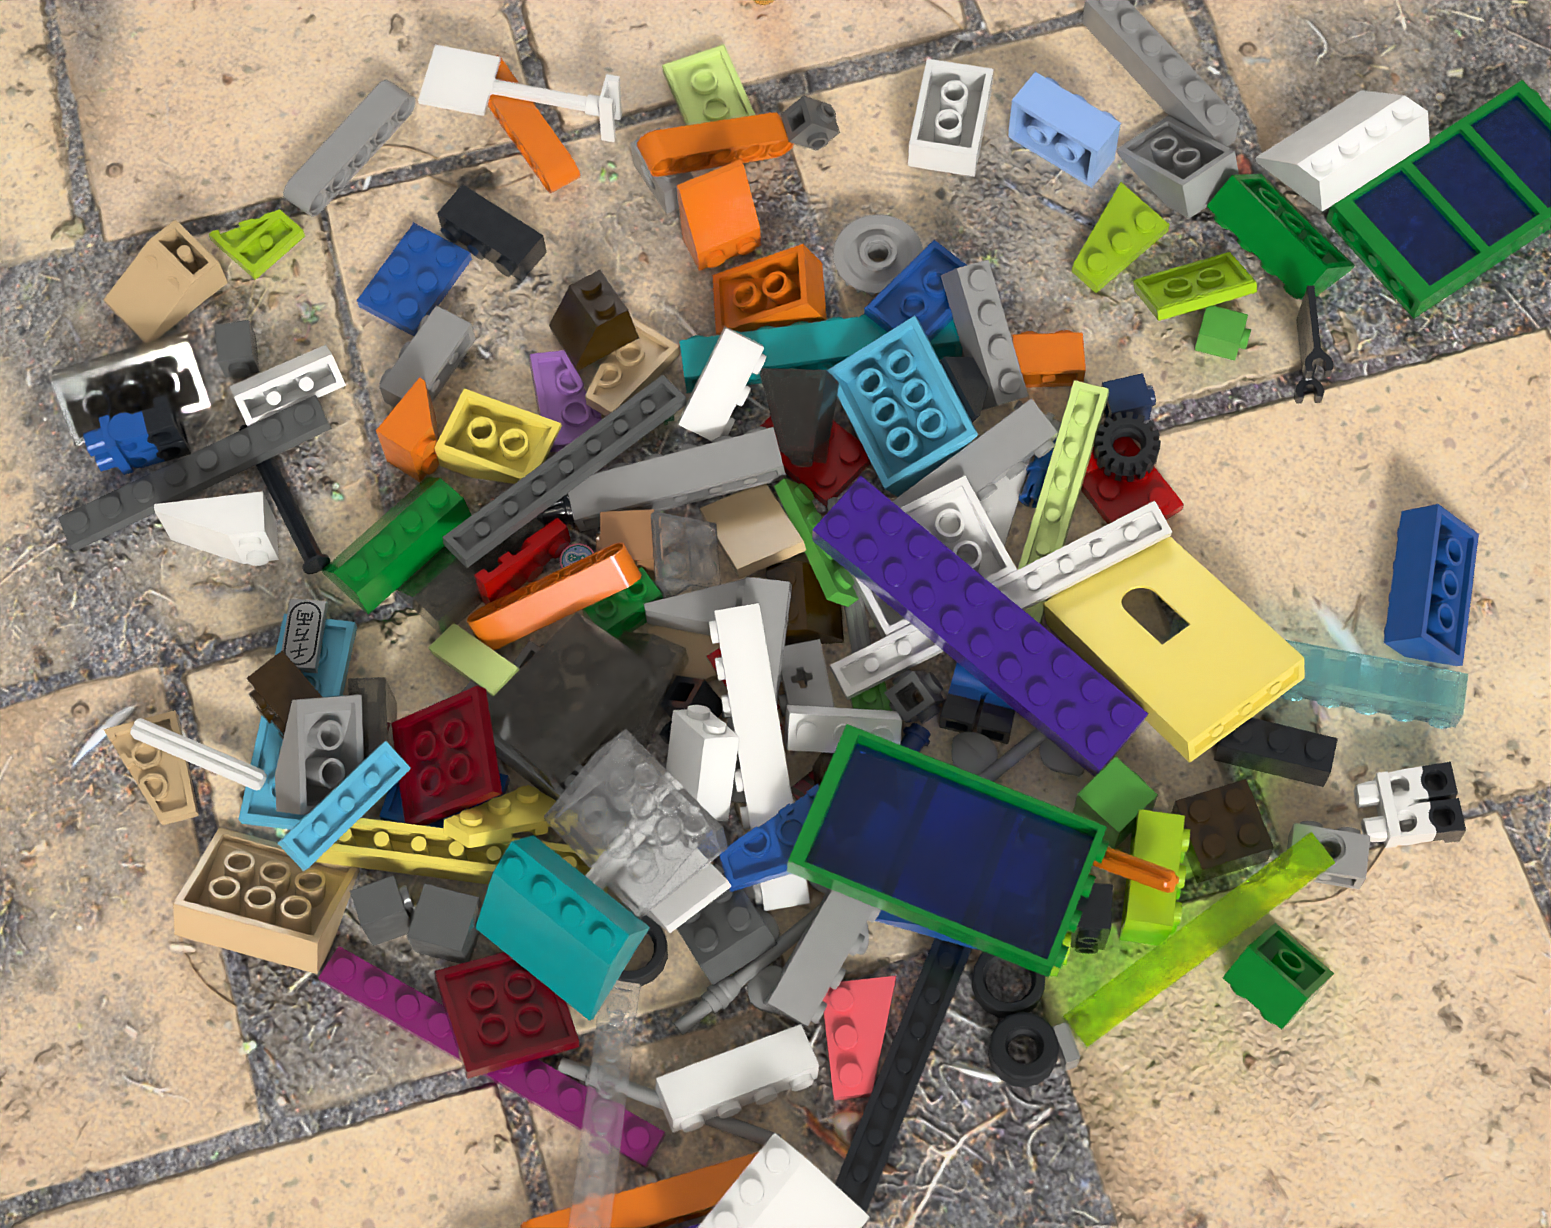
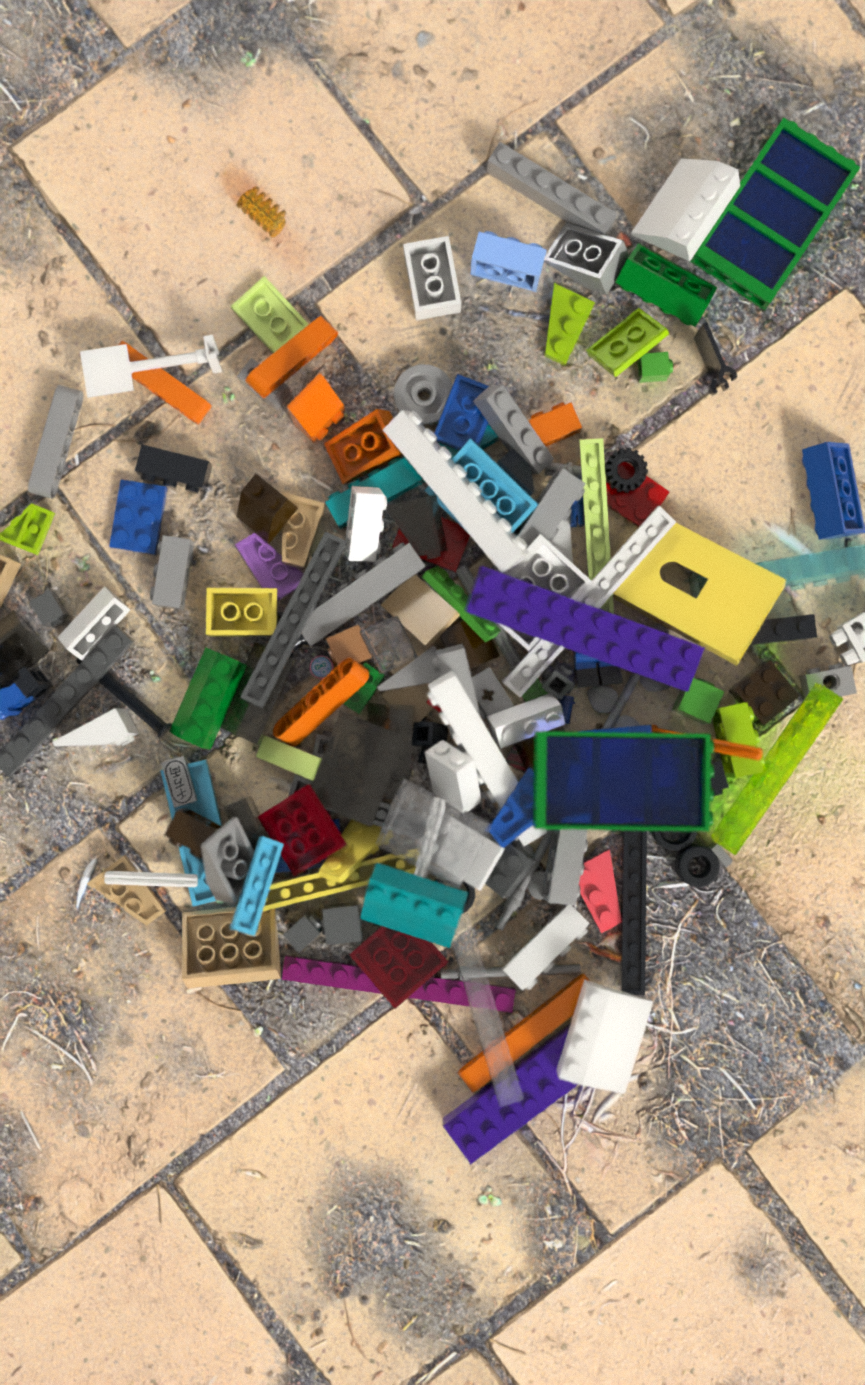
camera: 25 degrees left, 20 degrees up
orange slope [376,377,439,483] -> none
red wing [474,518,571,605] -> none
dark grey brick [781,95,840,151] -> none
dark blue brick [1101,373,1156,421] -> none
green slope [1222,923,1334,1030] -> none
none -> white brick [383,410,529,573]

